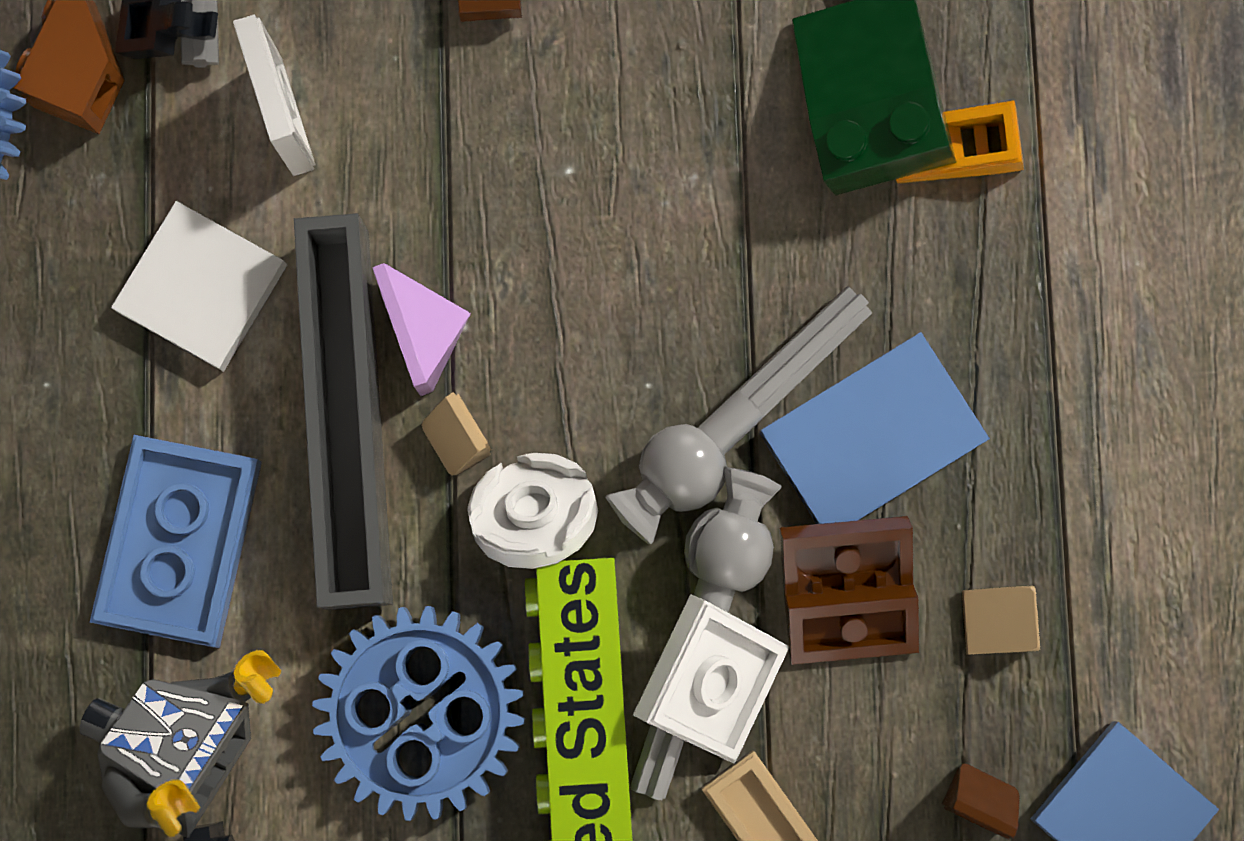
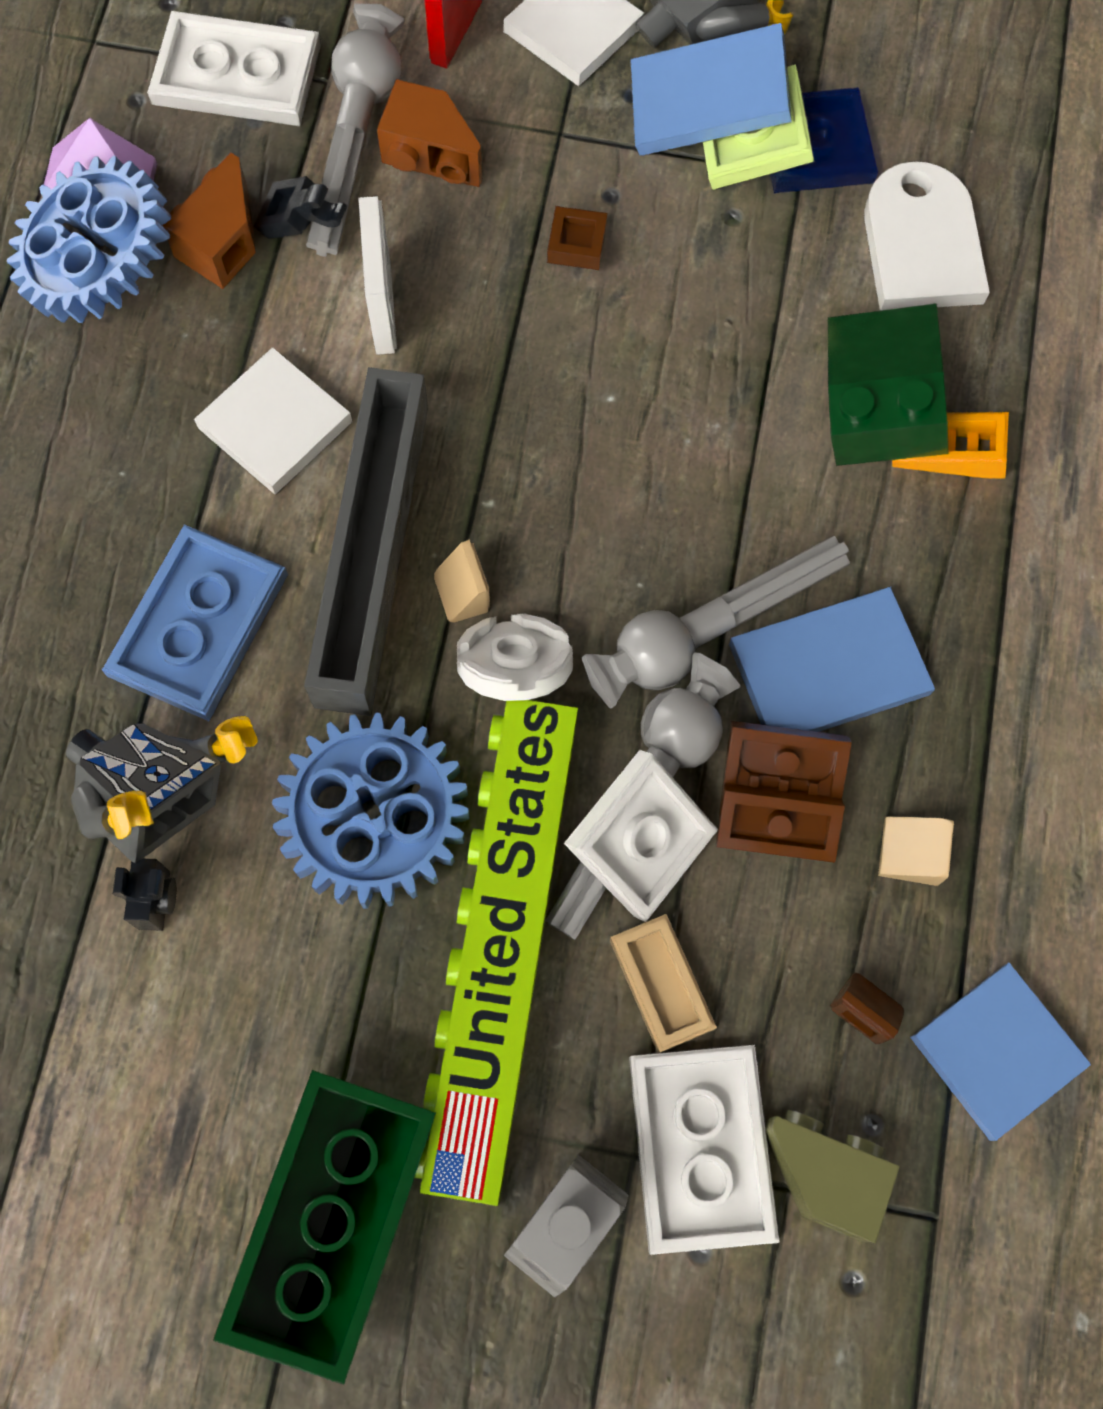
camera: 10 degrees right, 10 degrees down
lavender slope [372,263,471,396] -> none

